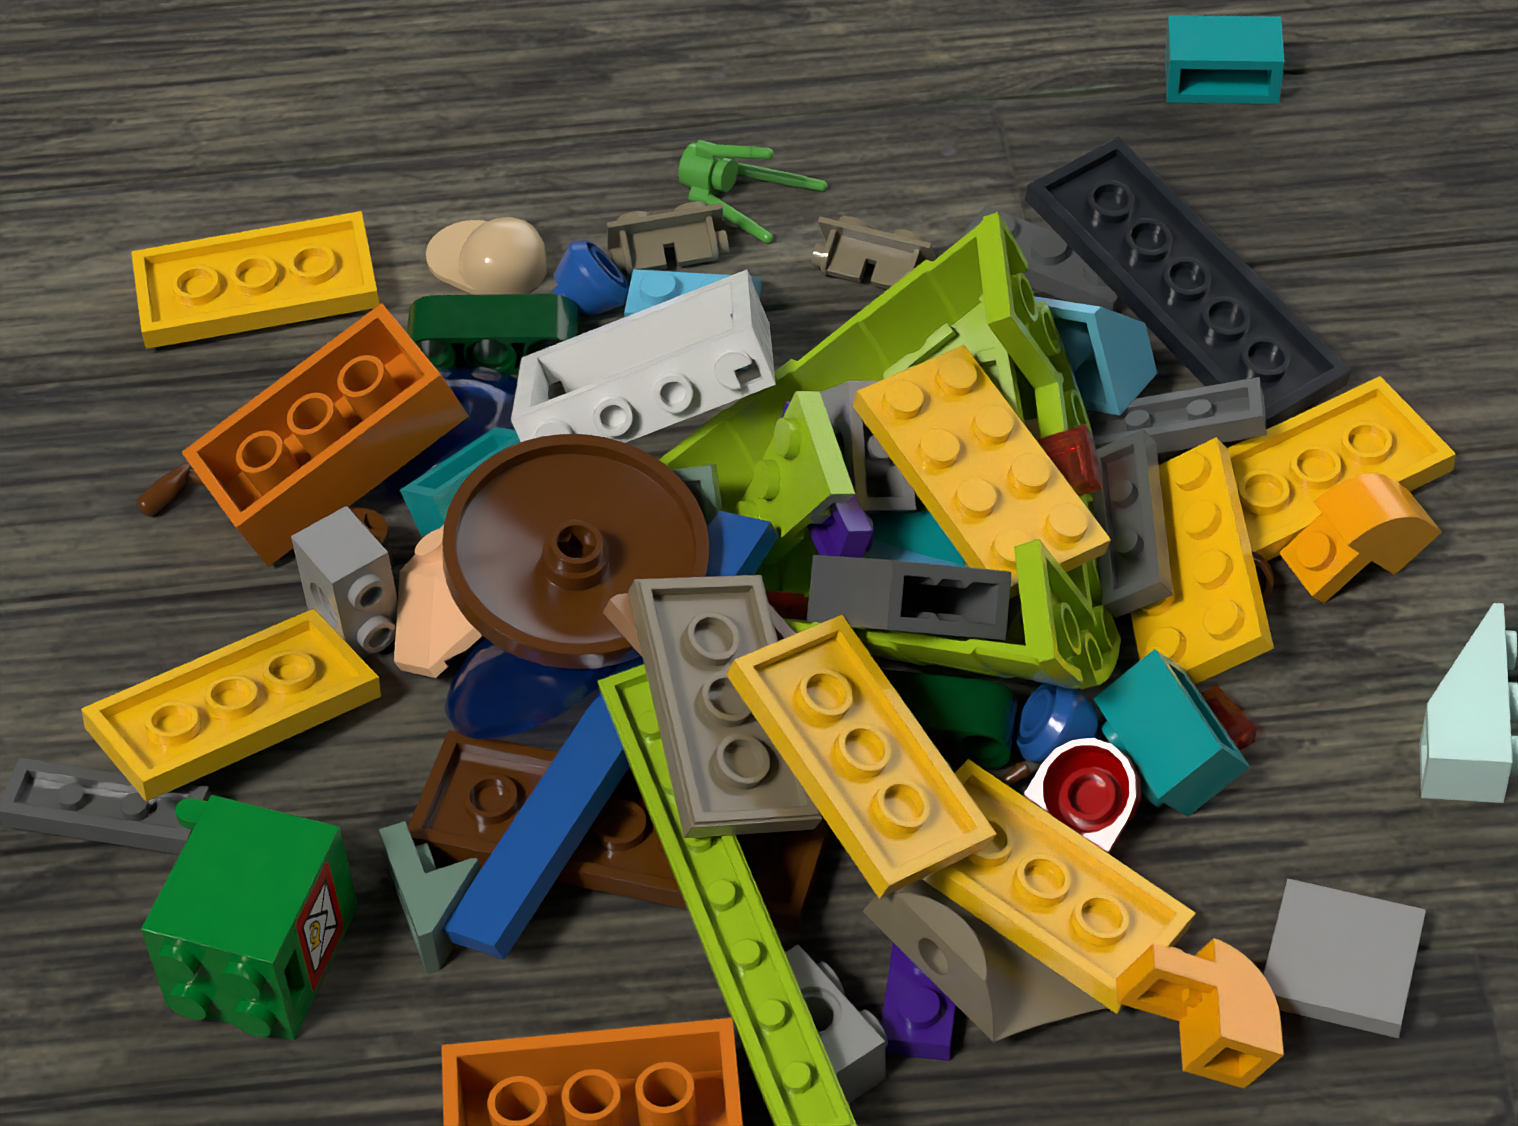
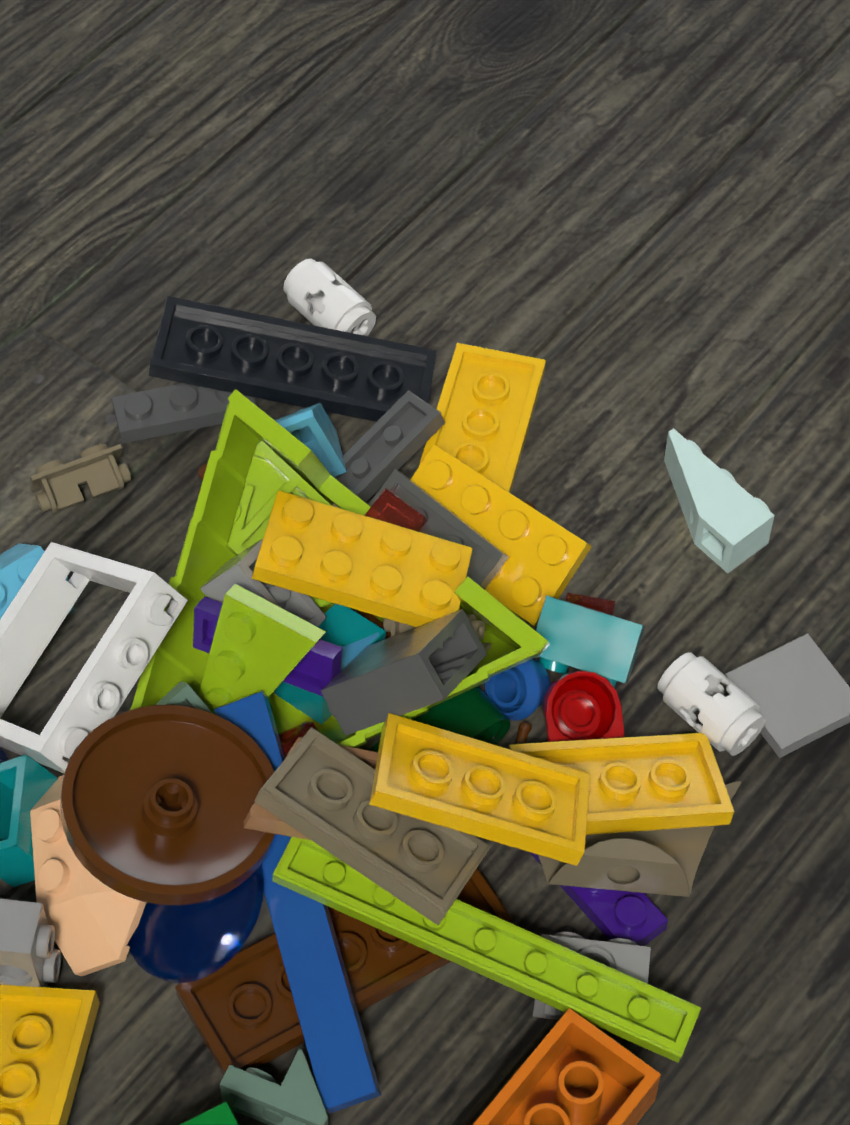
camera: 50 degrees left, 5 degrees up
light orange brick [1116,938,1284,1089] -> none
teal brick [1165,15,1284,104] -> none
light orange brick [1279,473,1442,603] -> none
none -> white piece [283,259,376,336]
none -> white piece [657,652,766,756]

